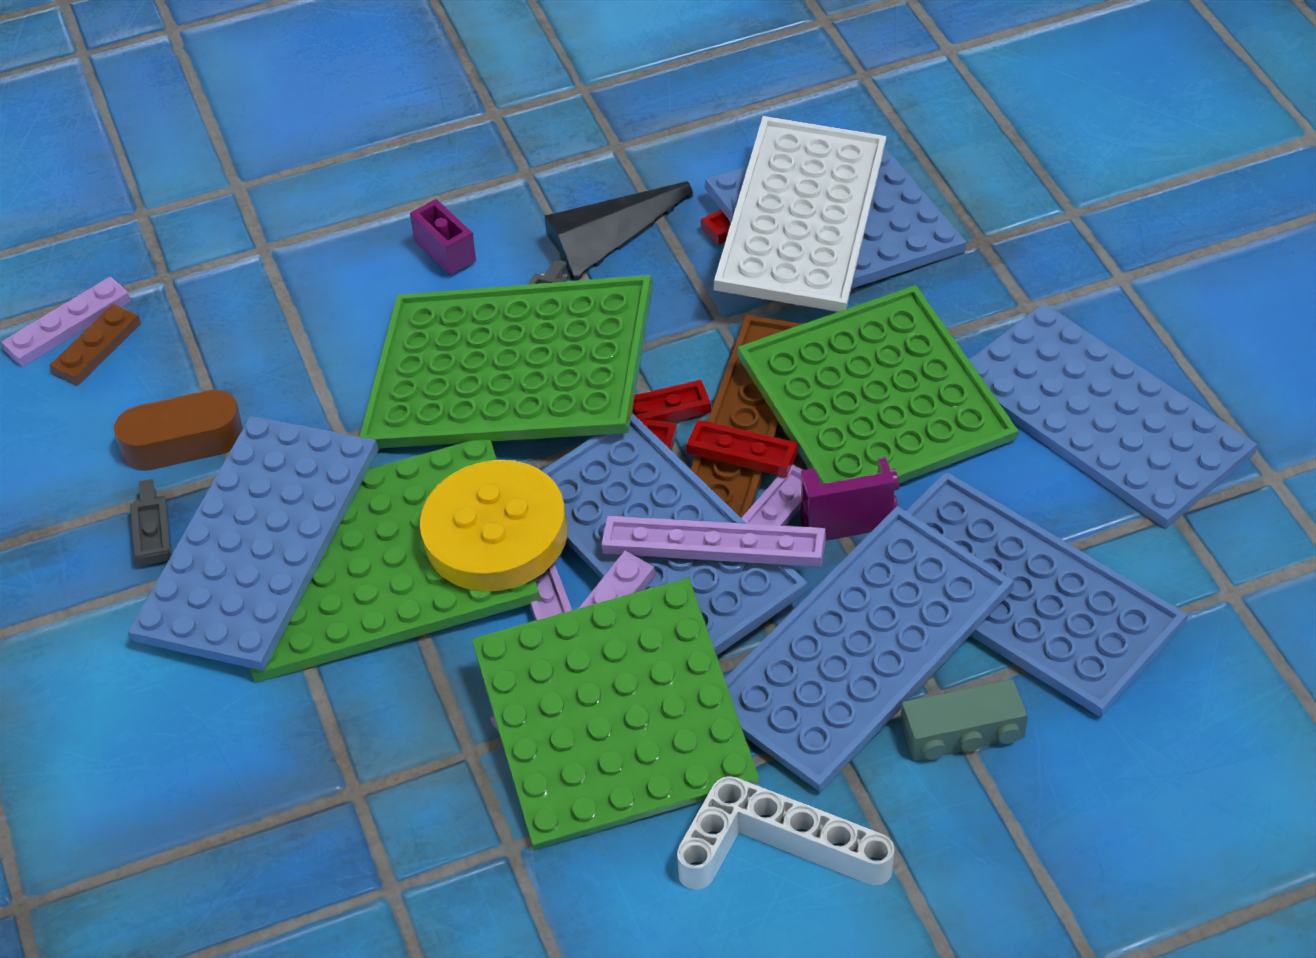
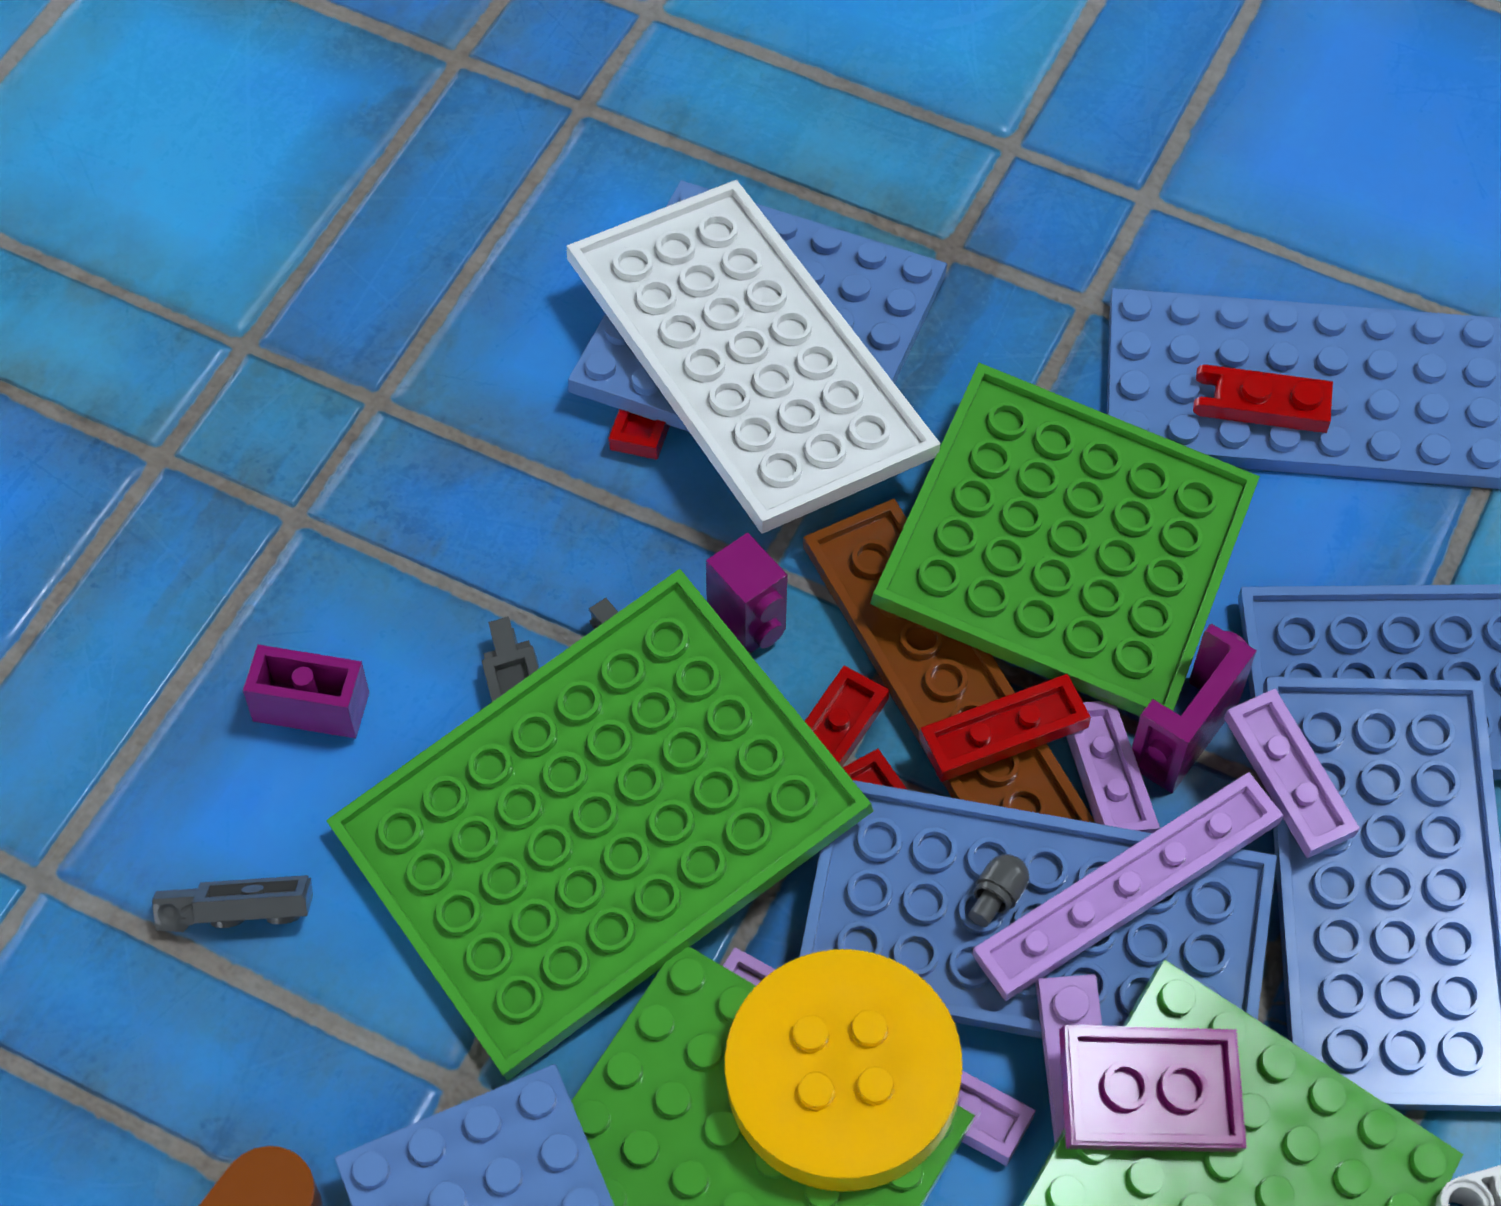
camera: 45 degrees left, 10 degrees up
black wedge [545,181,693,281] -> none
none -> dark grey hinge [152,875,313,932]
none -> magenta brick [706,532,788,654]
none -> dark grey cylinder [968,854,1029,927]
none -> tile [1059,1025,1247,1152]
none -> red hinge [1193,365,1333,433]
none -> lavender plate [1224,688,1360,858]

